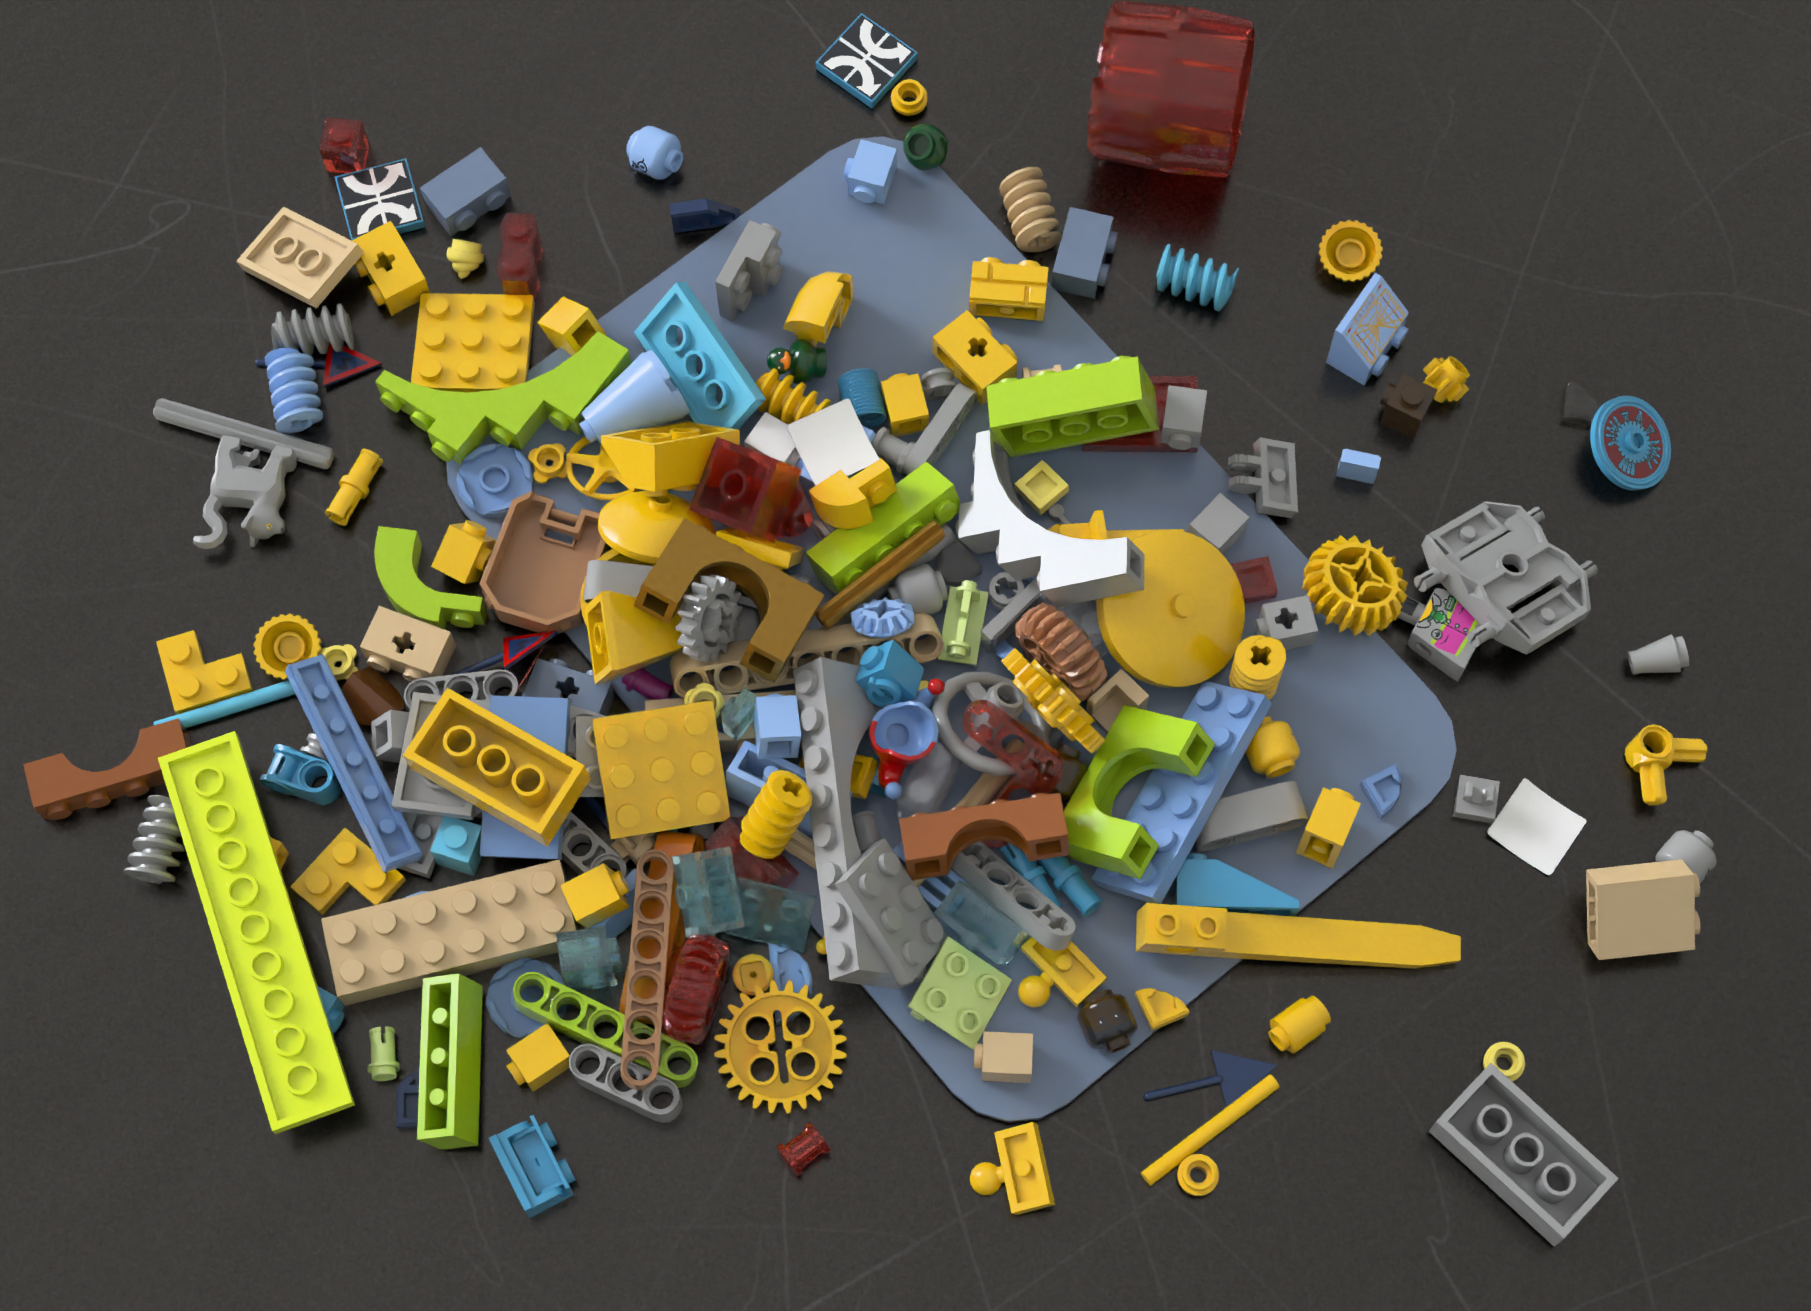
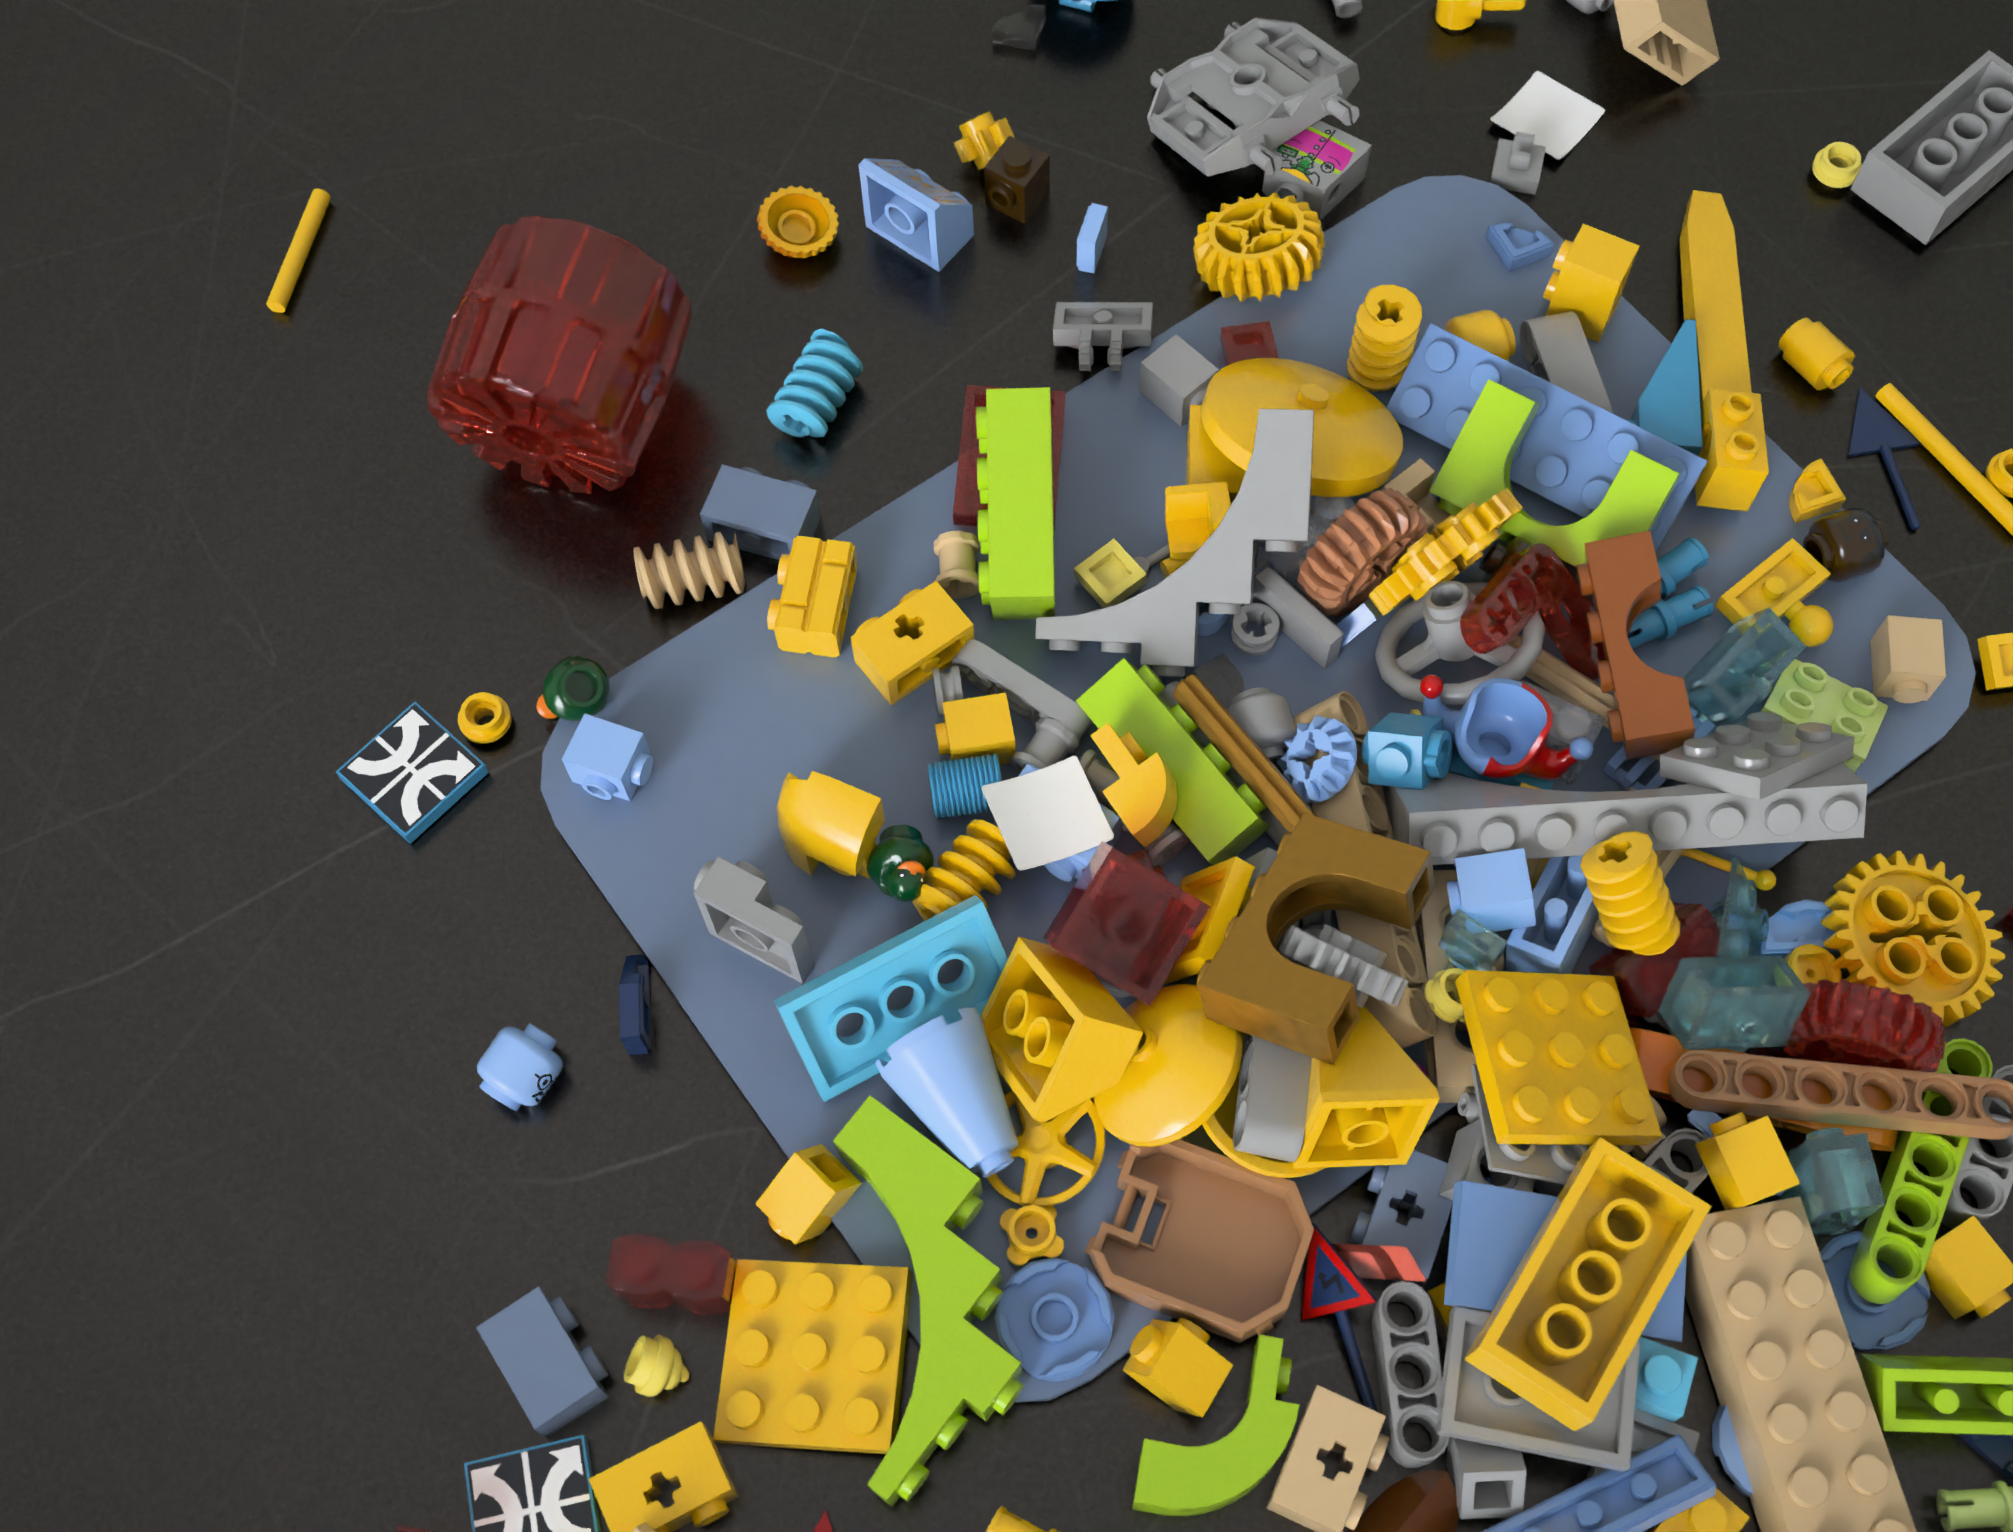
camera: 85 degrees left, 5 degrees down
white brick [744,412,801,480] -> none
yellowish green hinge [938,580,989,666] -> none
light grey beam [951,841,1076,950] -> none
light grey brick [1160,385,1207,450] -> none
light grey brick [1255,595,1318,650] -> none

